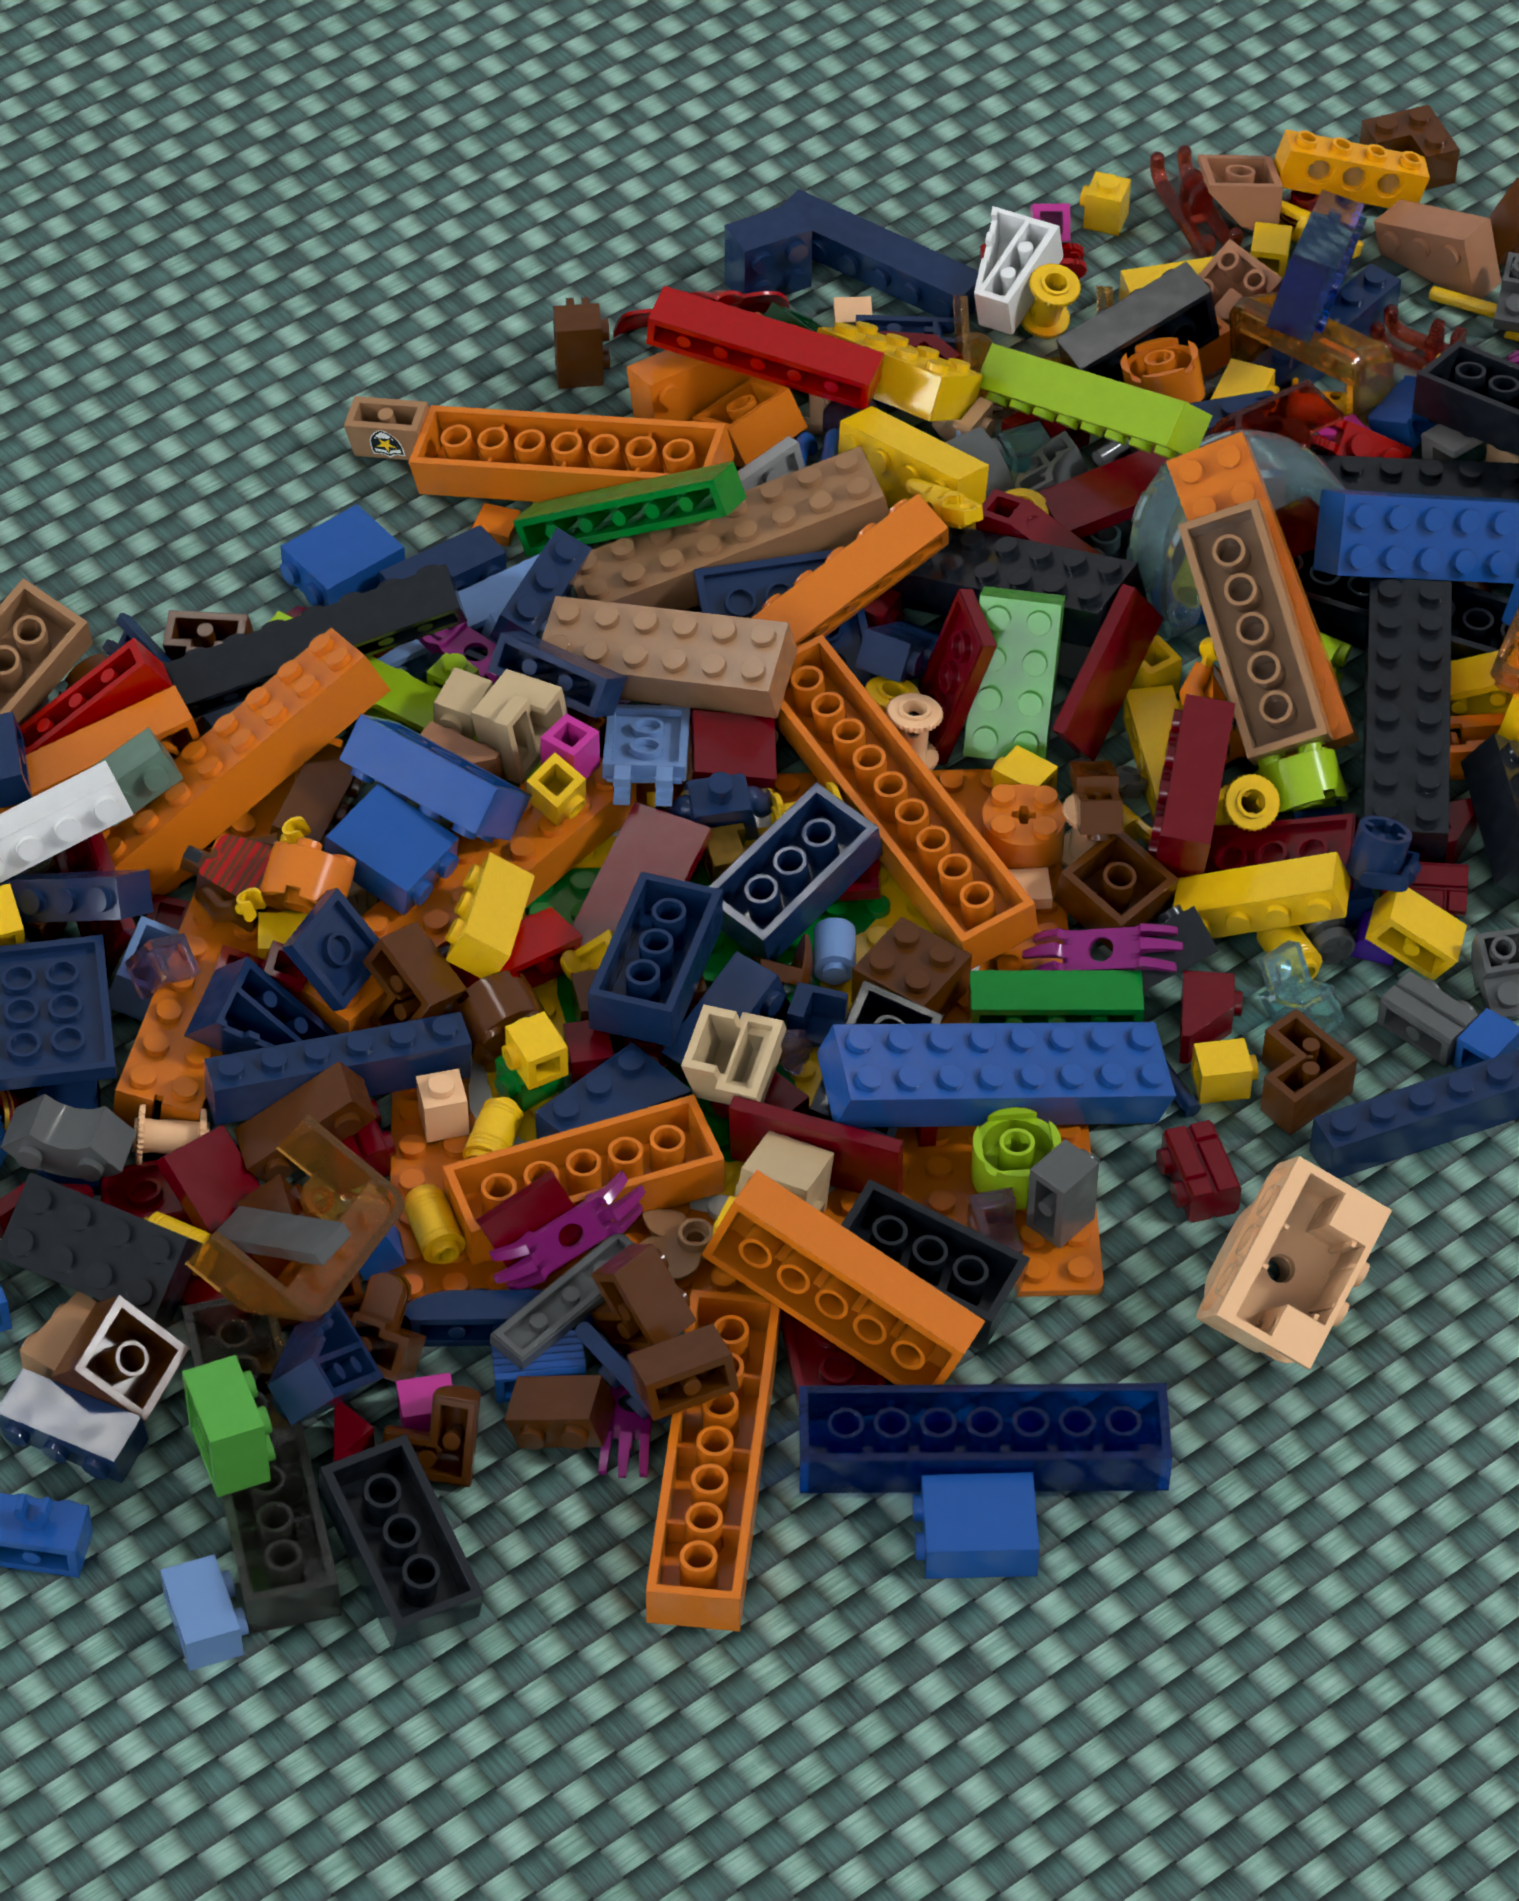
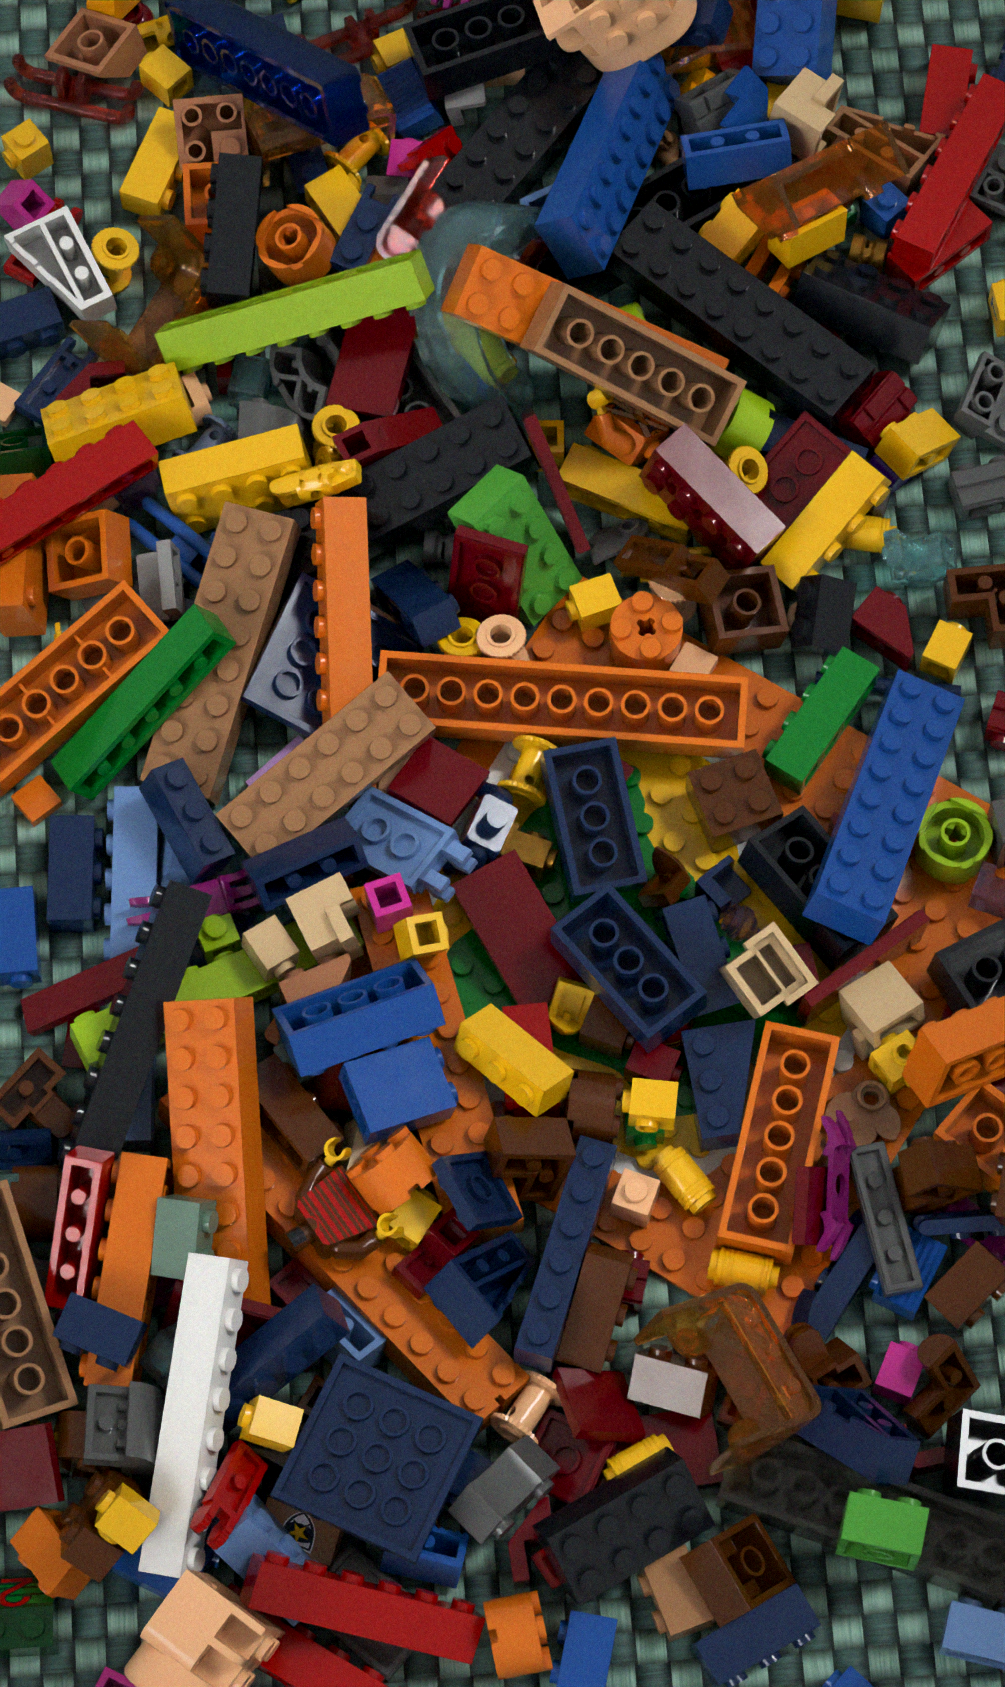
camera: 55 degrees left, 20 degrees up
clear purple panel [125,933,200,999] -> none
dark grey tile [211,1206,351,1266] -> none
medium blue brick [813,917,856,985] -> none
magenta piece [1022,923,1183,972] -> none
dark blue piece [1345,815,1421,892] -> none

